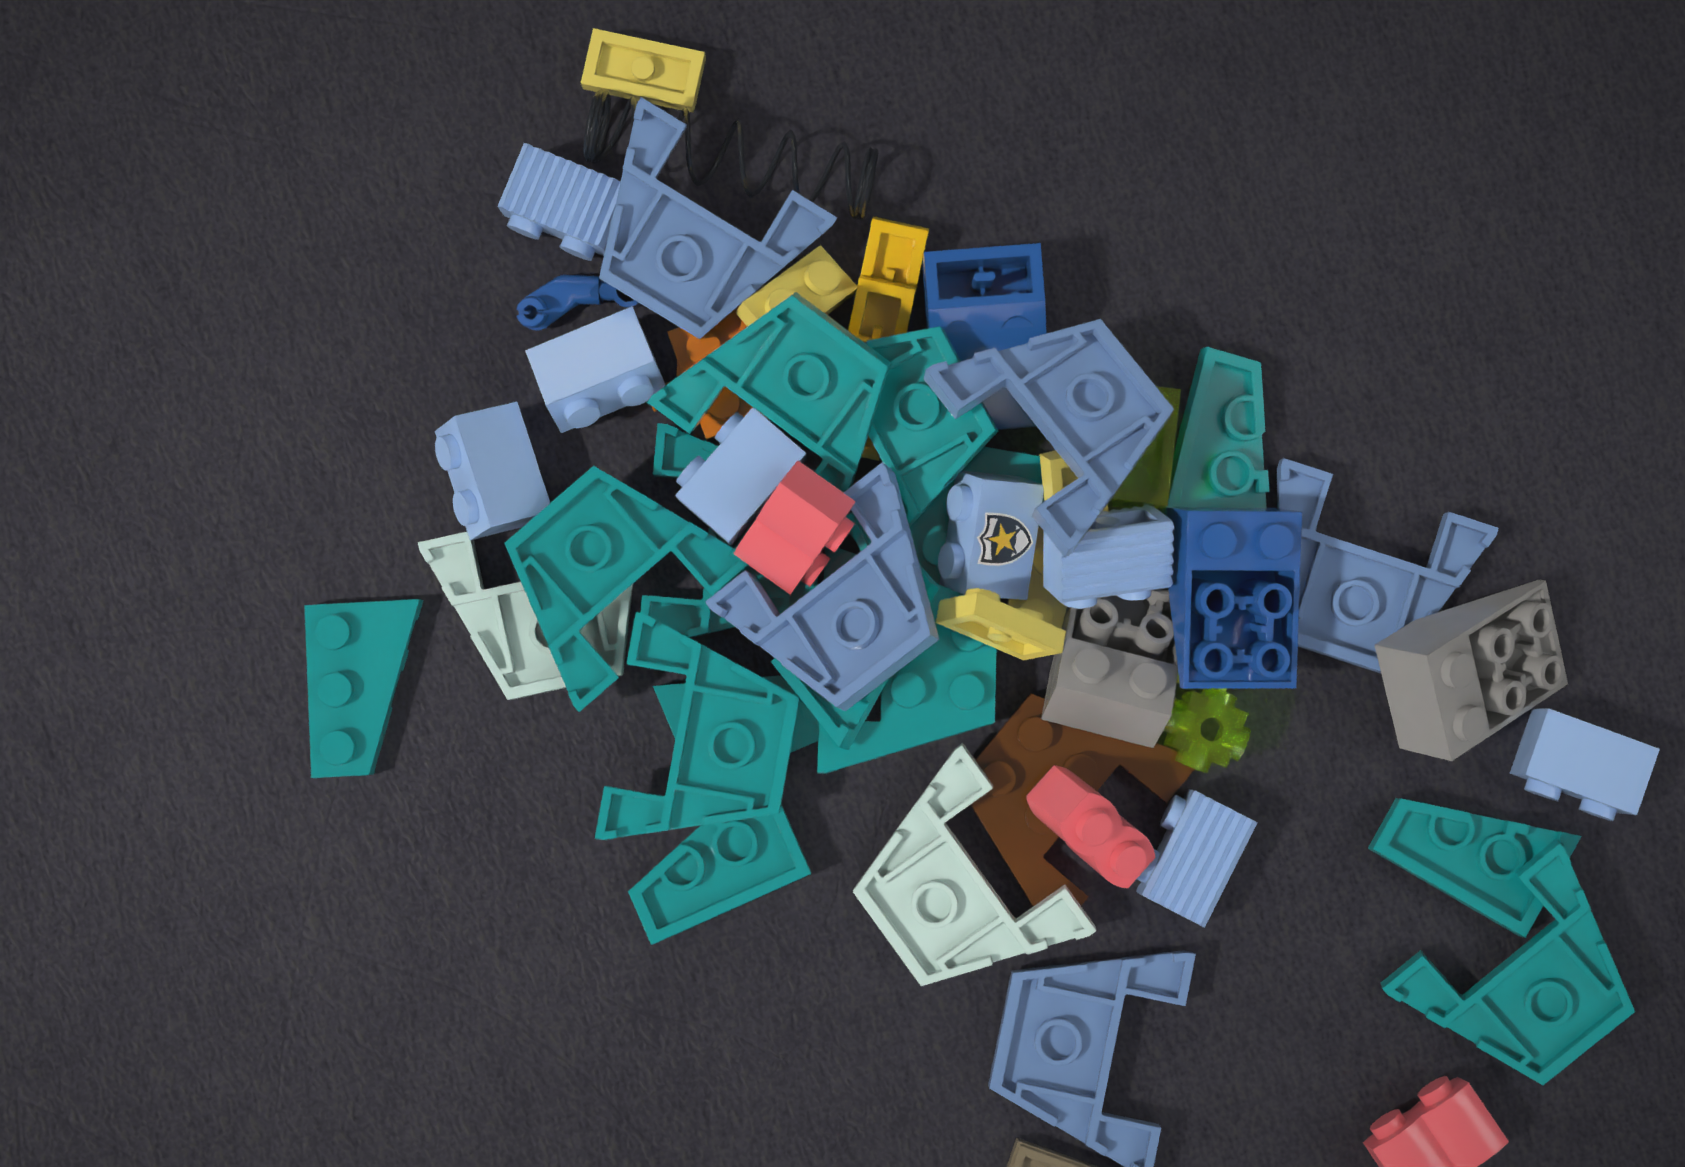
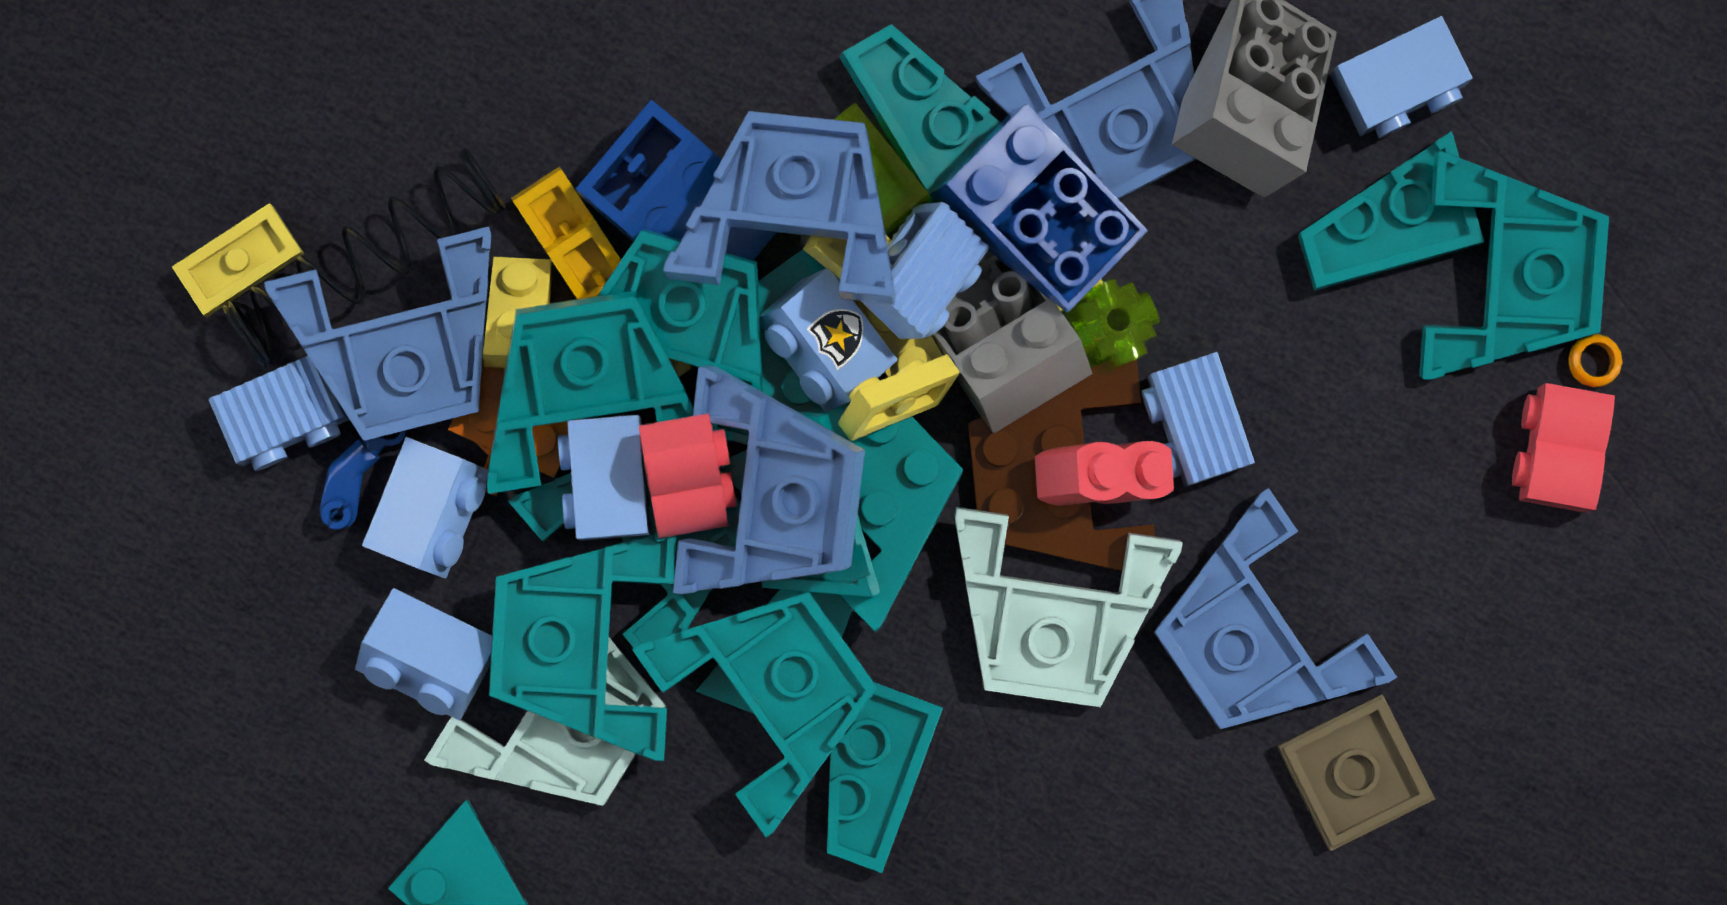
camera: 55 degrees left, 0 degrees up
none -> light orange piece [1568,334,1623,388]

